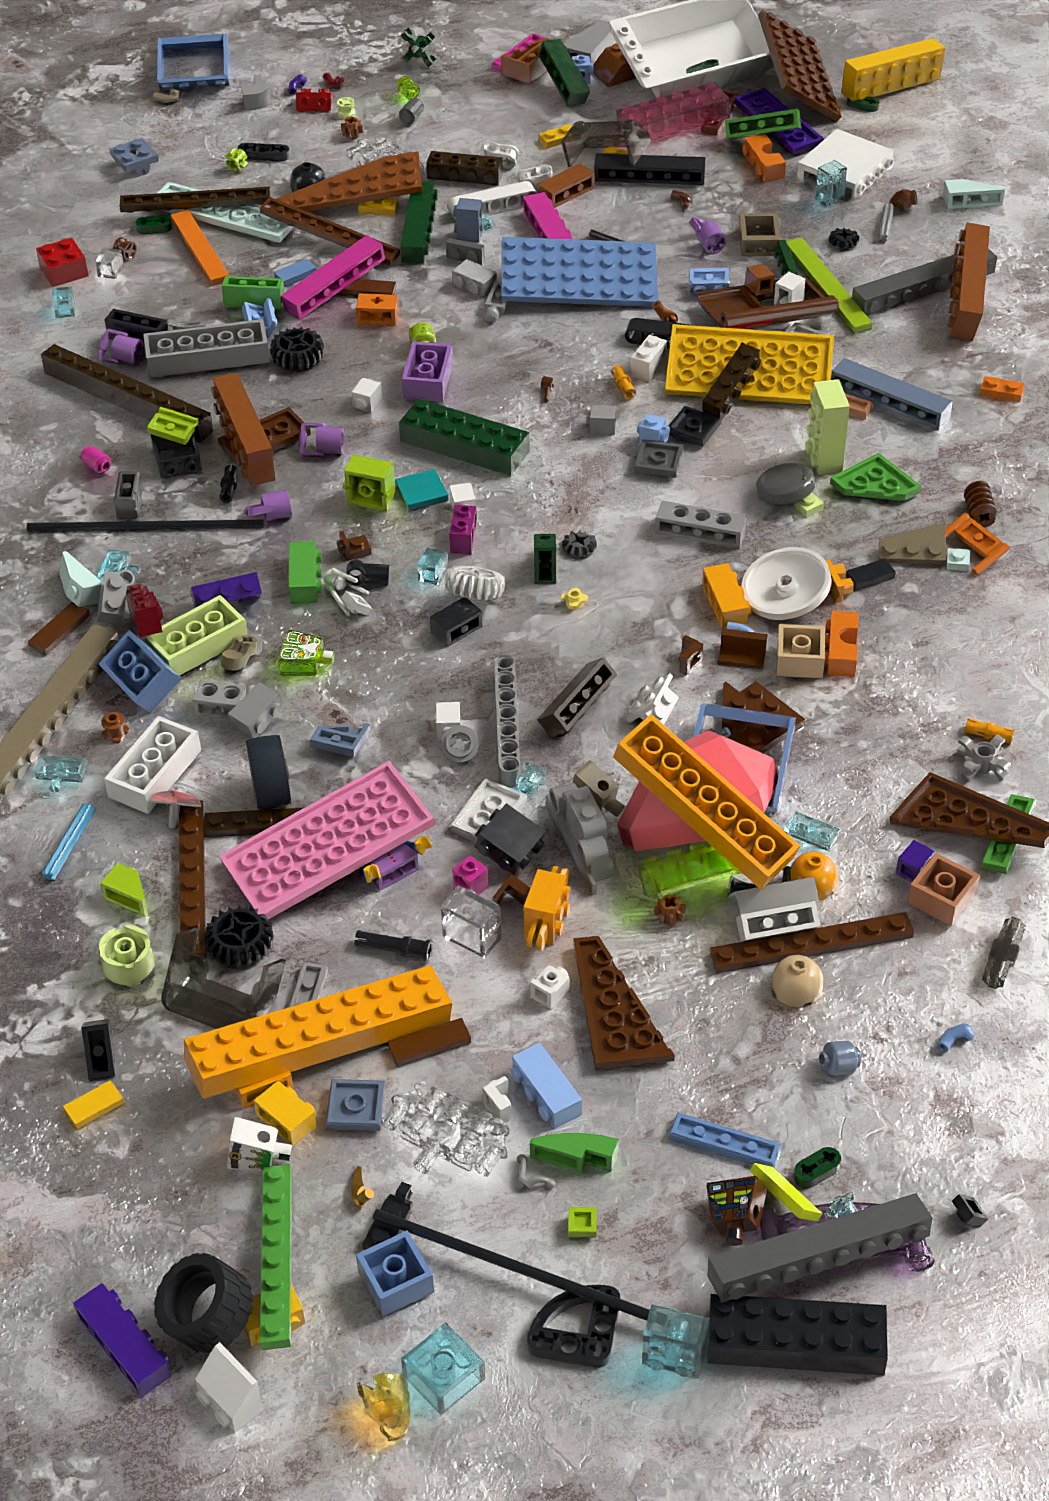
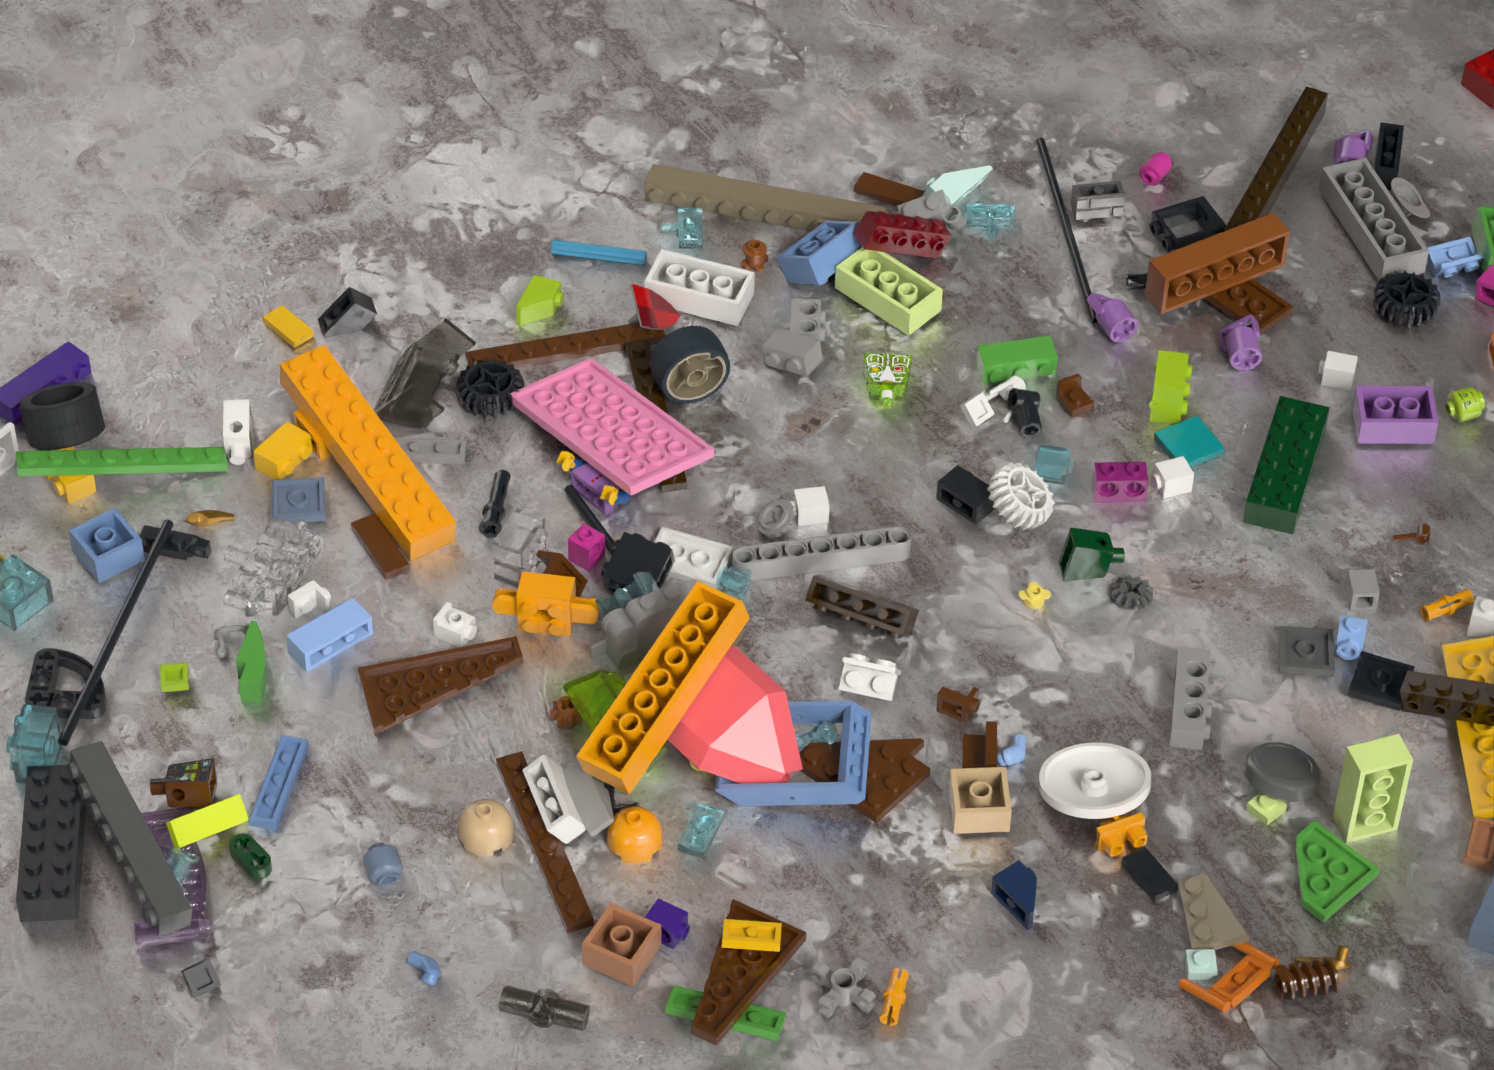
camera: 80 degrees right, 0 degrees up
clear light blue brick [52,286,75,318] -> none
yellowish green brick [99,925,154,987] -> none
lime plate [147,407,199,445] -> none
dark purple arch [190,572,262,608] -> none
dark tan piece [221,635,258,671] -> none
sand blue wing [310,723,370,757] -> none
light orange brick [702,563,751,628] -> none
orange arch [824,610,859,677] -> none
none -> black bar [564,485,615,555]
none -> clear light blue window [595,572,659,617]
none -> yellow plate [722,919,782,952]
none -> dark blue slope [991,860,1037,930]
none -> pearl gold bar [1295,945,1351,970]

